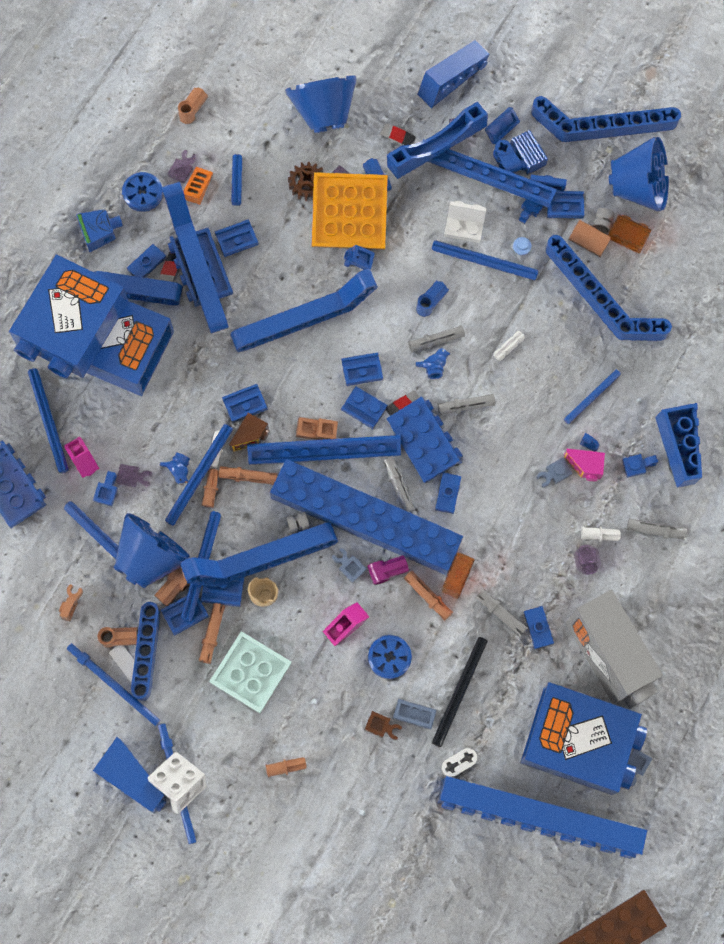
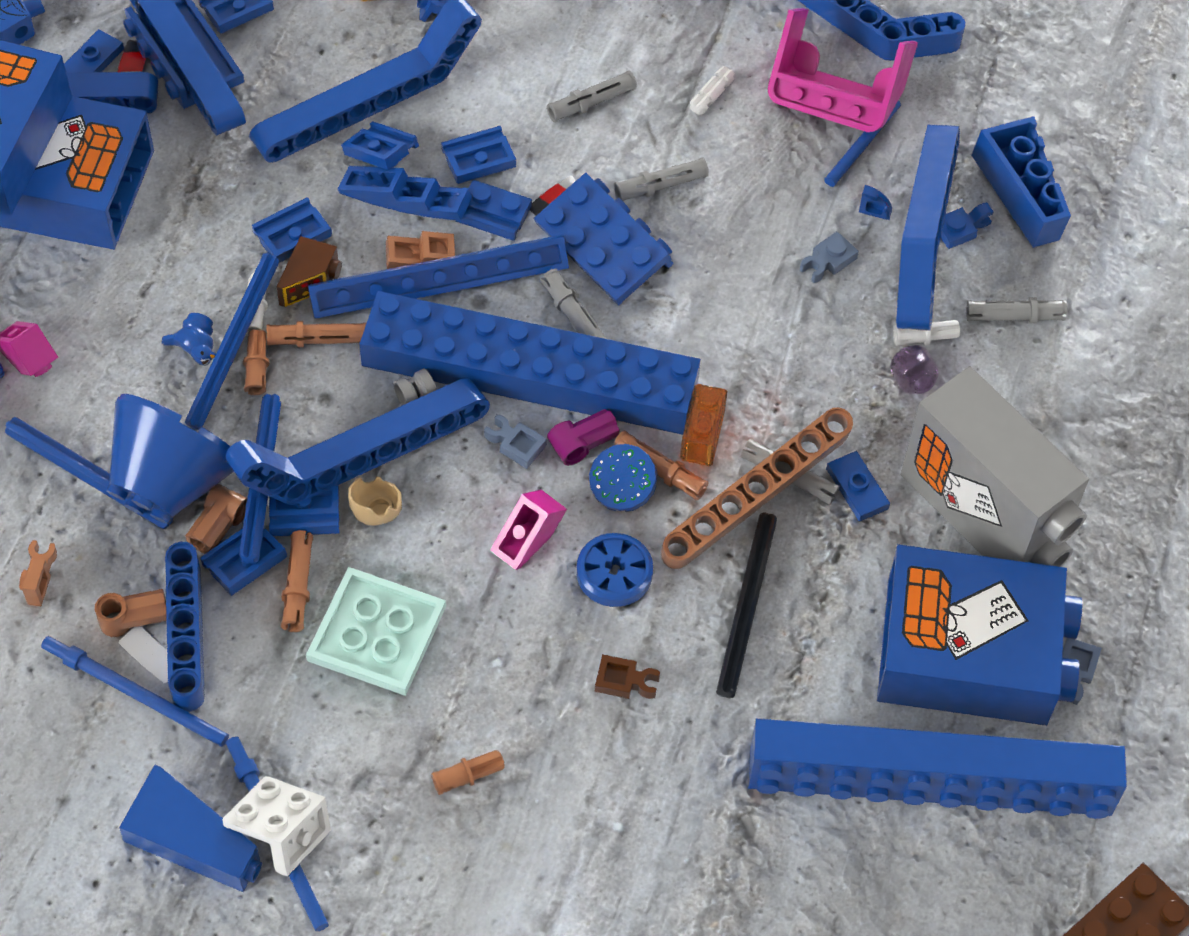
camera: 10 degrees left, 15 degrees down
blue plate [93,471,118,507] -> none
clear purple plate [116,464,152,487] -> none
sand blue plate [393,699,437,730] -> none
blue piece [416,280,449,317] -> none
blue animal [416,348,450,379] -> none
blue plate [435,472,462,514] -> none
white beam [441,748,477,777] -> none
dark pink slope [564,448,605,482] -> none
none -> blue slope [337,166,472,221]
none -> blue plate [341,121,419,170]
none -> blue tile [589,444,657,512]
none -> nougat beam [661,407,853,569]
none -> dark pink windscreen [768,8,918,132]
none -> blue beam [896,125,960,331]

